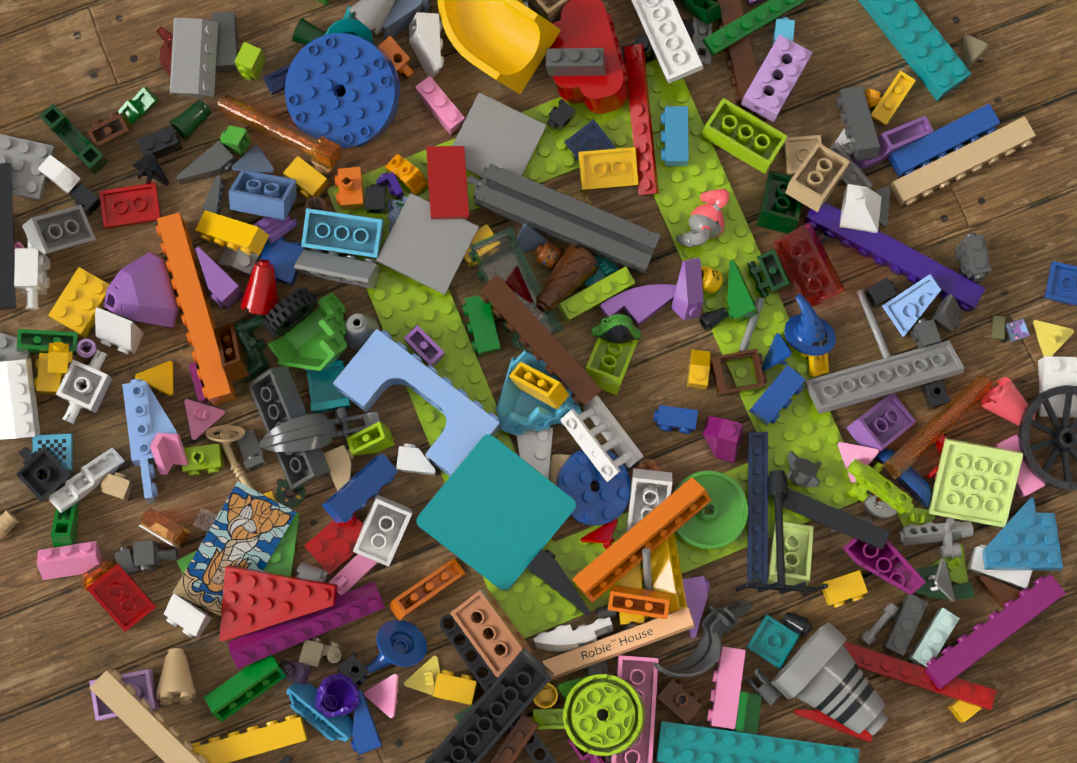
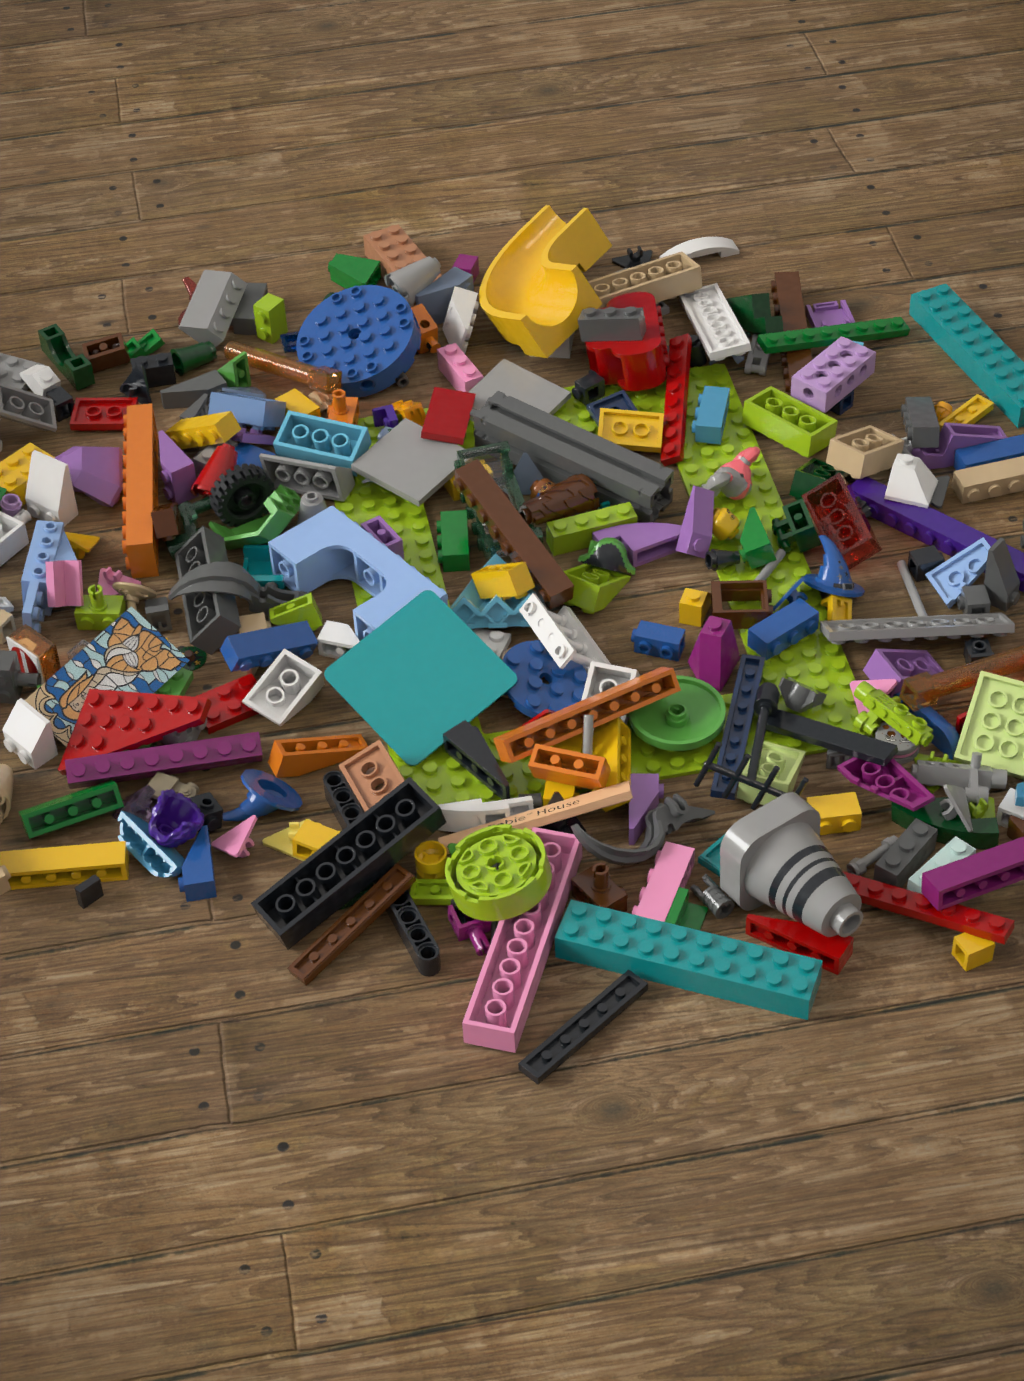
camera: 15 degrees right, 35 degrees down
magenta tile [189,362,208,404] -> none
bright pink hinge [328,554,378,595] -> none
black brick [365,184,386,214] -> none

